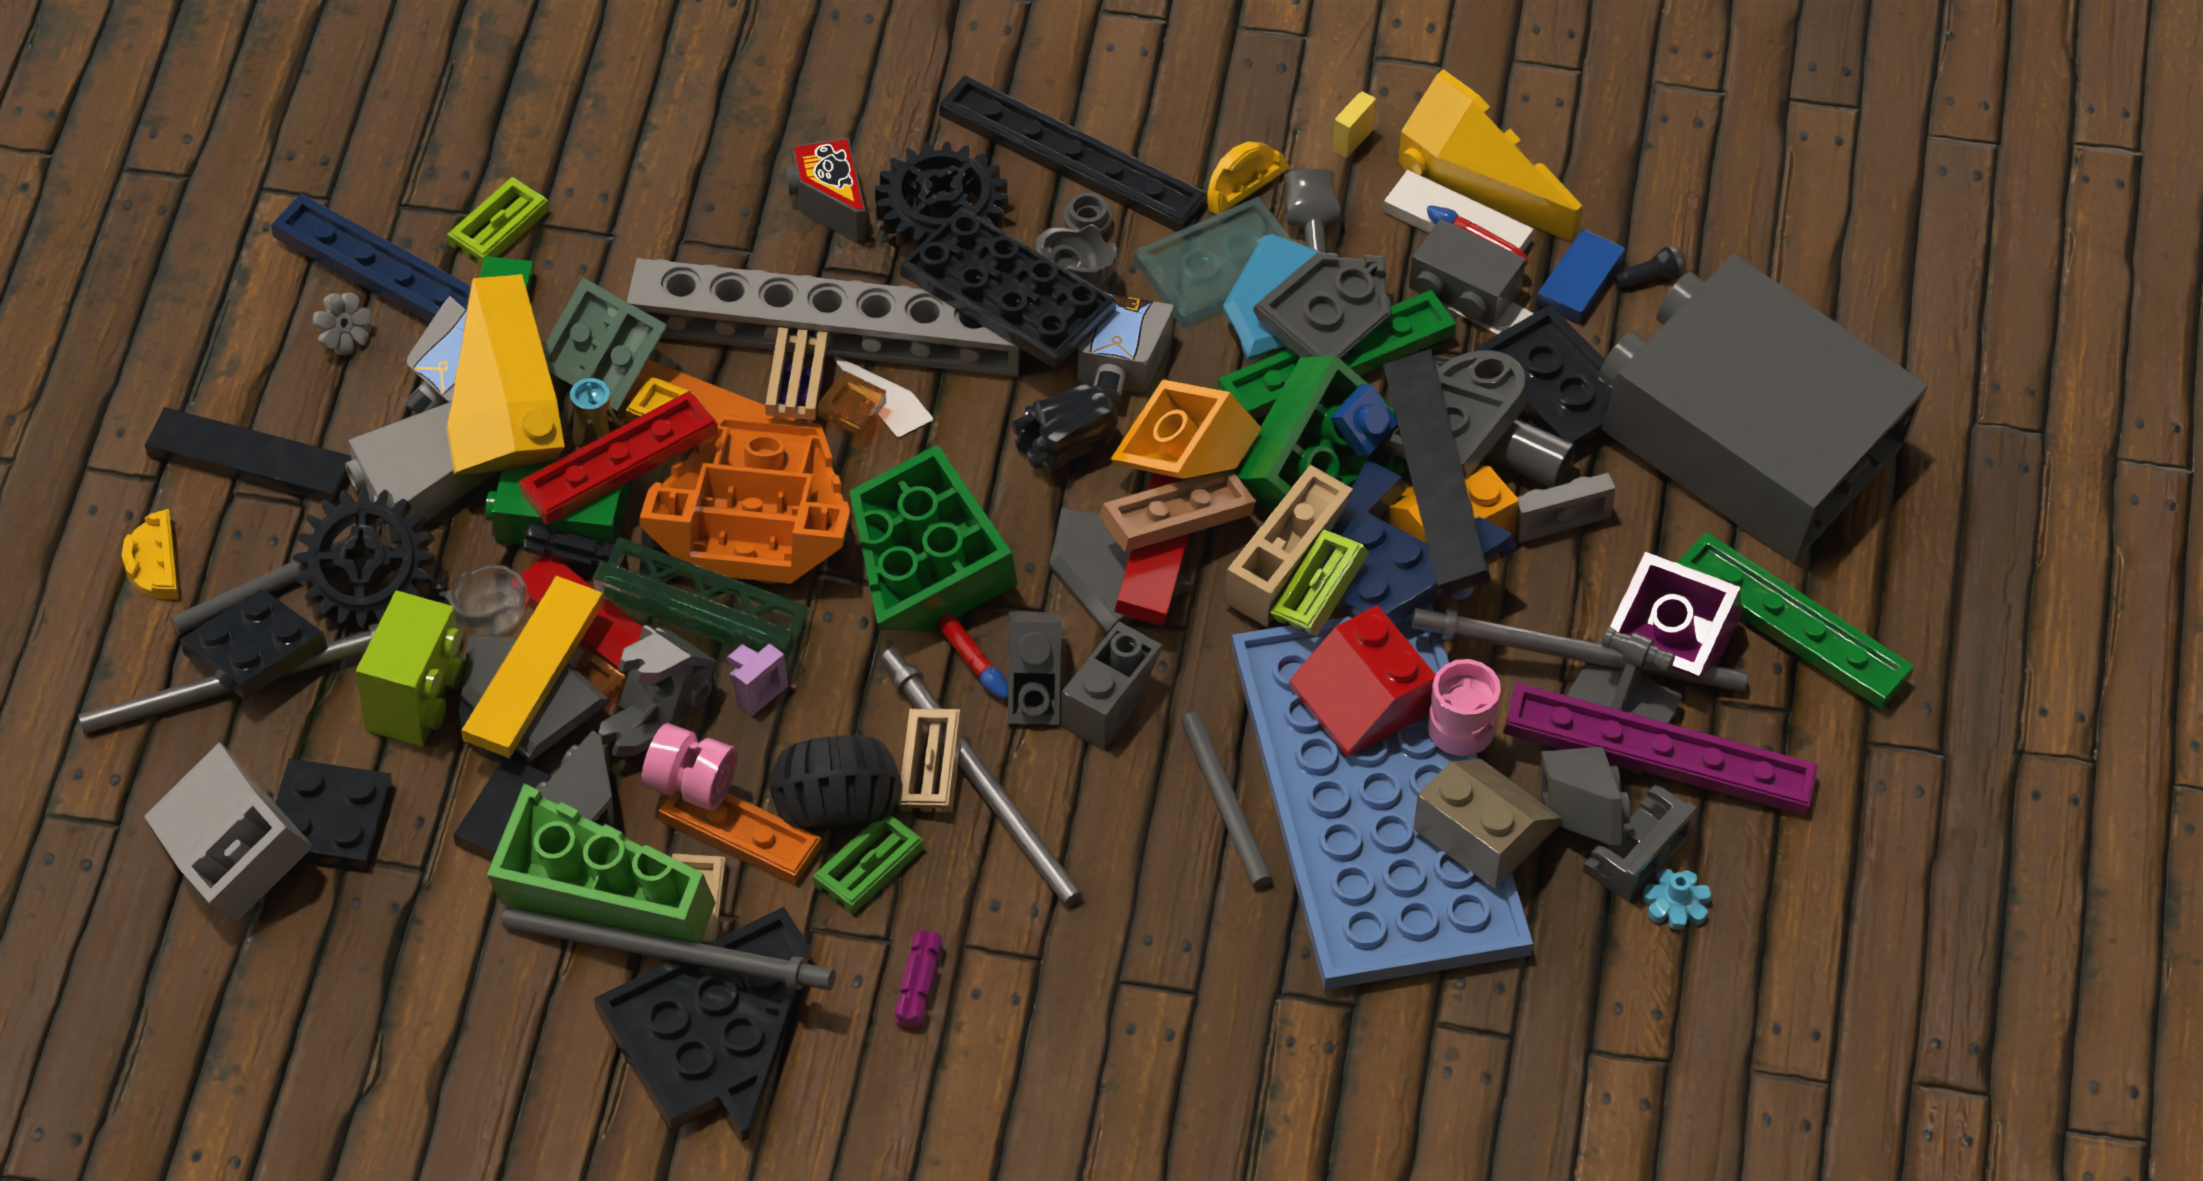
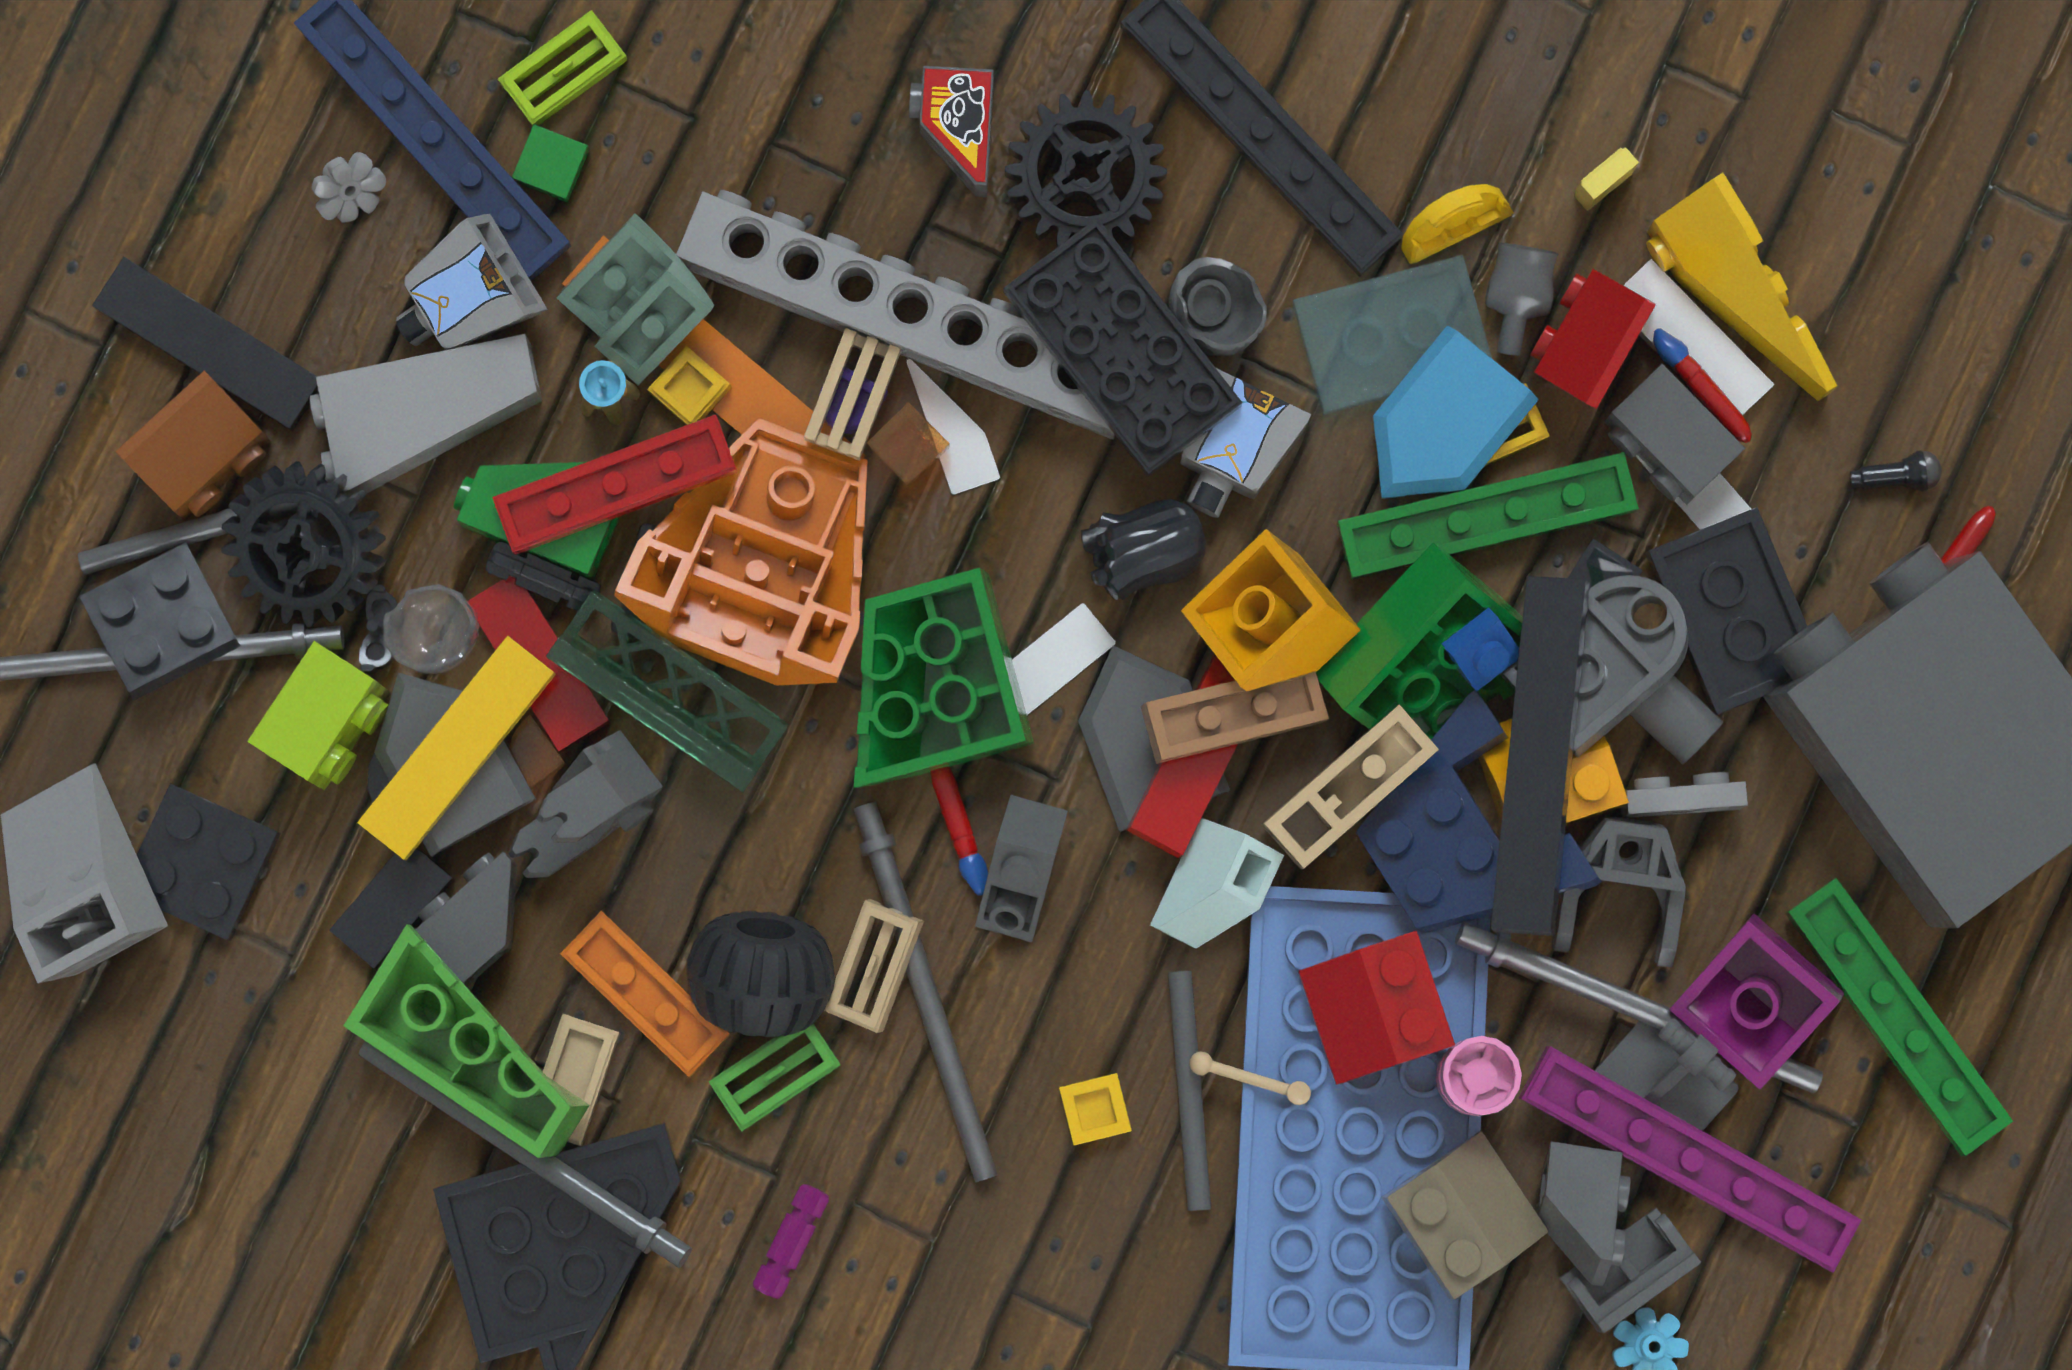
camera: 15 degrees right, 30 degrees up
yellow tile [122,509,179,600] -> none
yellow wedge [446,275,565,475] -> none
bright pink wheel [641,723,738,812] -> none
lavender tile [727,643,788,716] -> none
dark grey slope [1061,621,1162,750] -> none
dark grey plate [1063,192,1112,235] -> none
dark grey tile [1253,252,1391,359] -> none
lime tile [1270,529,1369,637] -> none
blue tile [1536,229,1626,323] -> none
none -> dark orange slope [115,370,271,520]
none -> white sticker [1012,603,1115,715]
none -> yellow tile [1059,1073,1132,1146]
none -> light aqua slope [1150,818,1284,948]
none -> tan hinge [1189,1051,1311,1105]
none -> red slope [1530,268,1656,409]
none -> dark grey piece [1552,814,1686,968]

